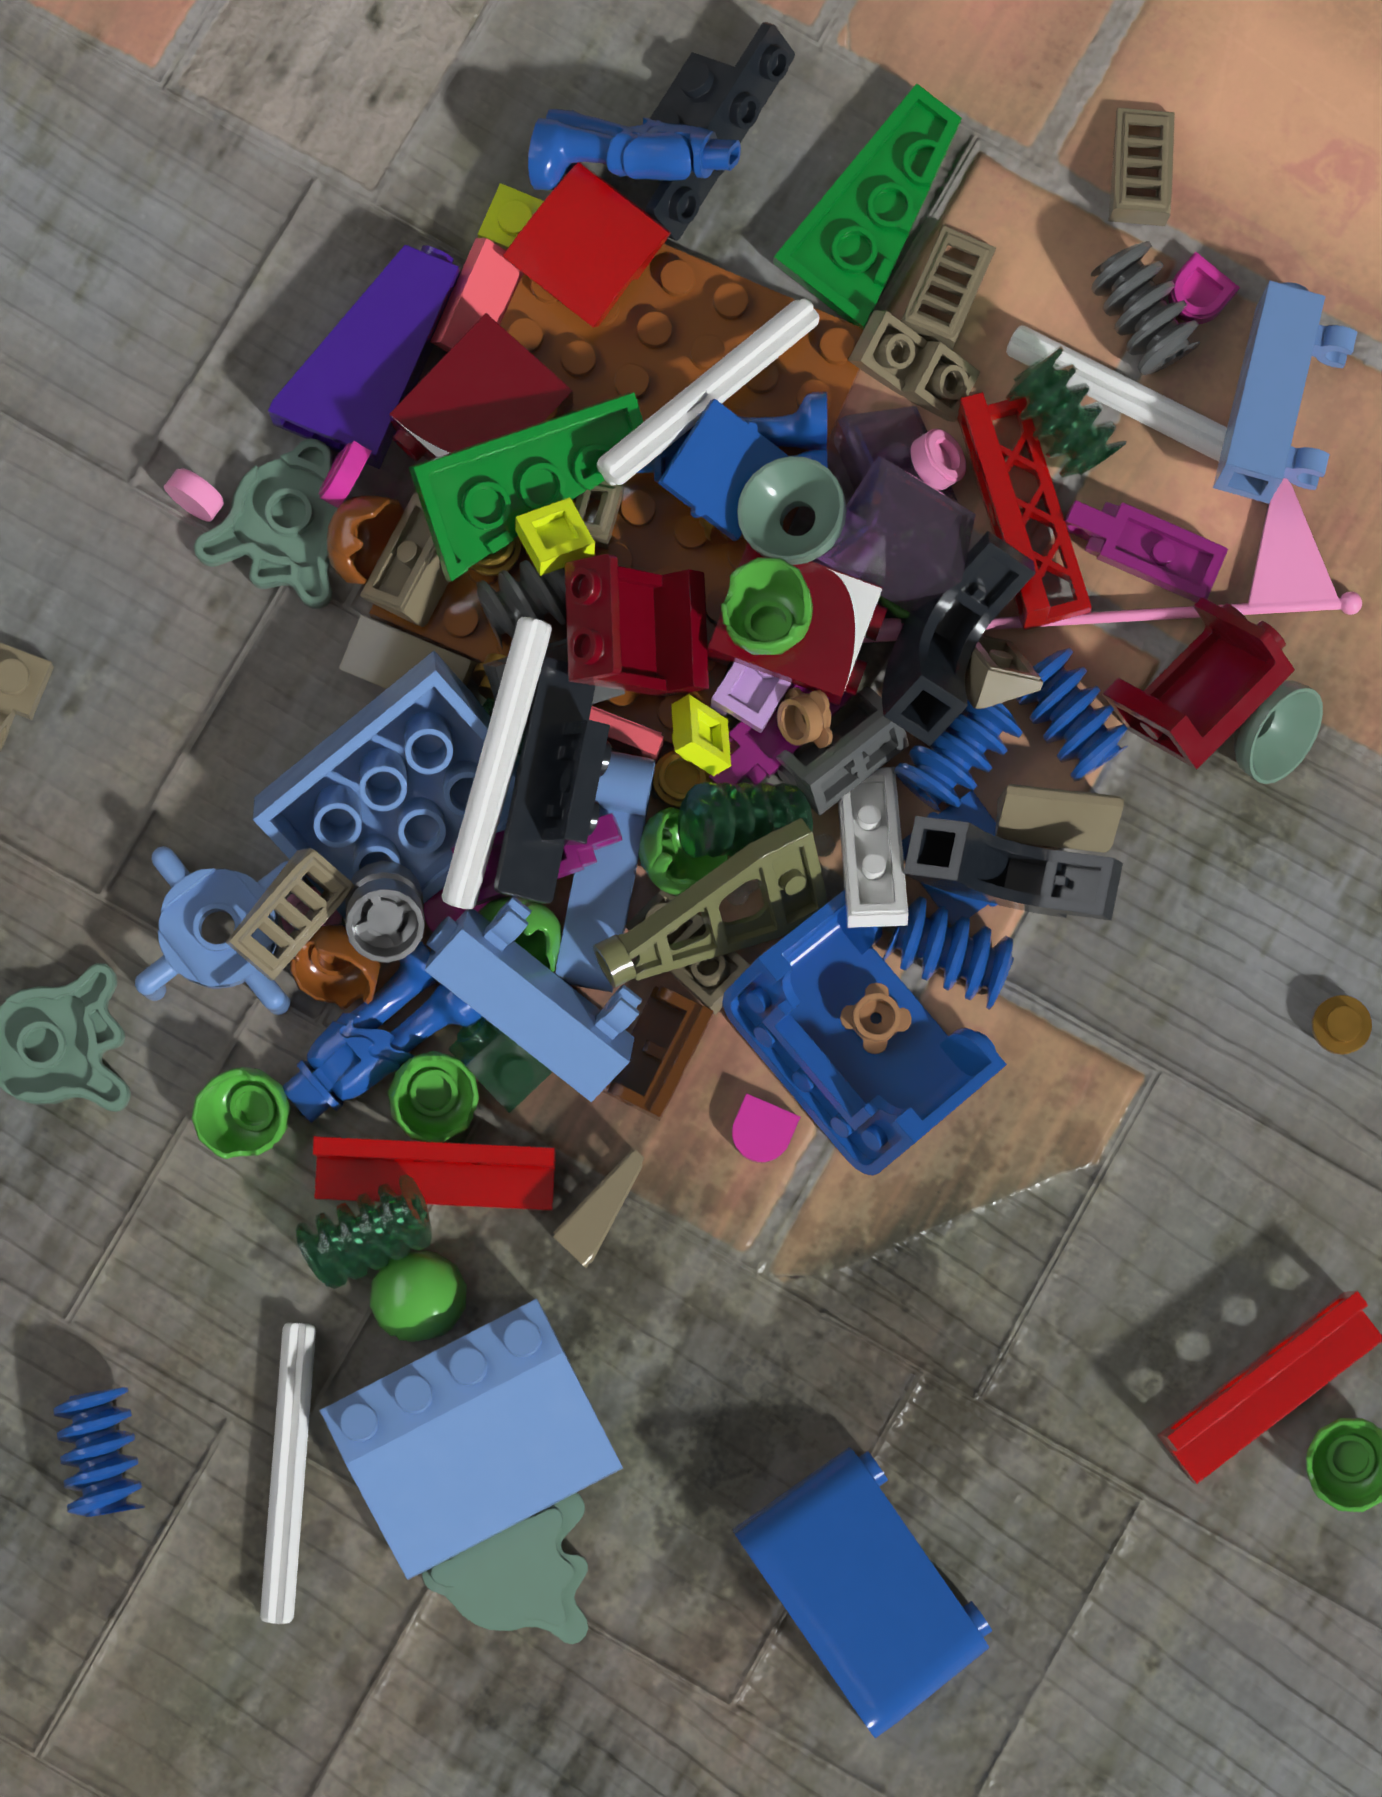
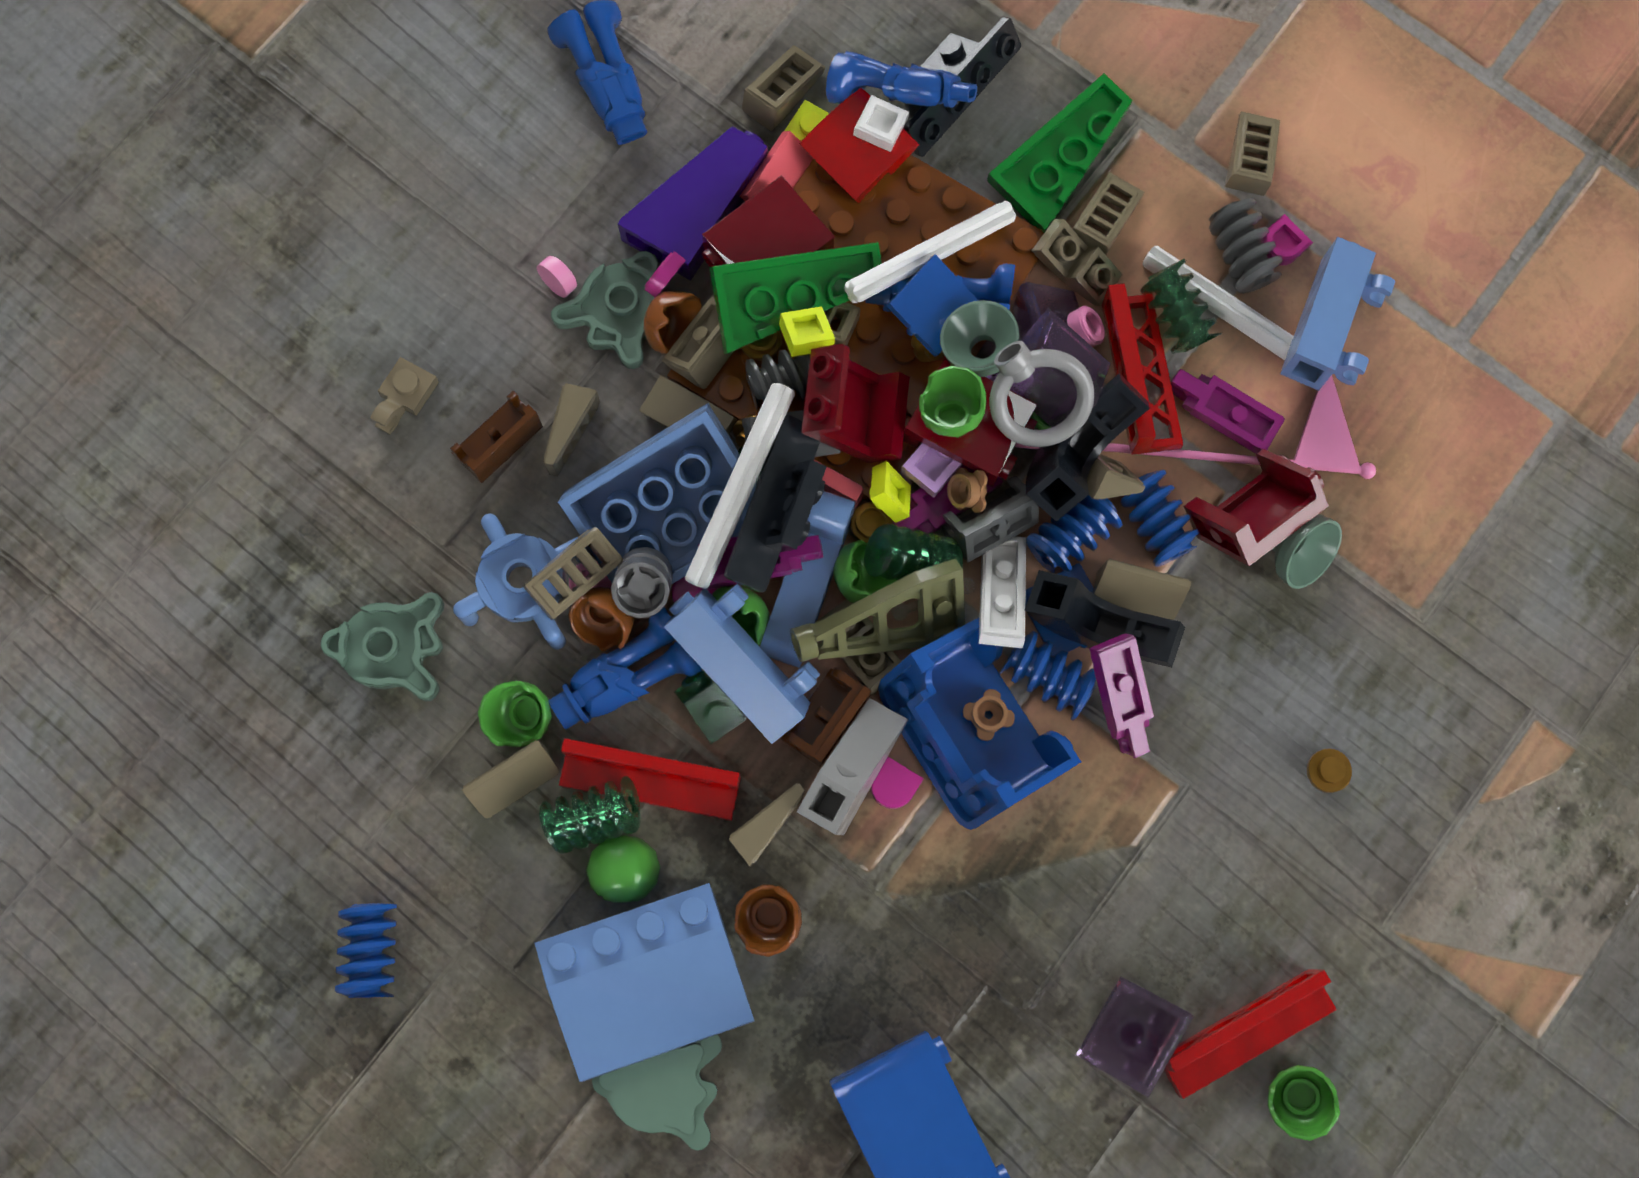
camera: 10 degrees right, 5 degrees down
white axle [260,1322,316,1624] -> none
bright green hair [388,1051,479,1142] -> none
none -> reddish brown hinge [450,391,543,483]
none -> dark tan slope [462,740,559,819]
none -> dark tan slope [543,383,600,477]
none -> blue piece [547,0,647,145]
none -> dark orange hair [734,884,802,957]
none -> dark tan slope [742,45,825,131]
none -> light grey slope [797,698,908,835]
none -> white tile [853,95,909,152]
none -> light grey piece [989,341,1094,447]
none -> clear purple slope [1076,977,1194,1098]
none -> hinge [1089,633,1154,758]

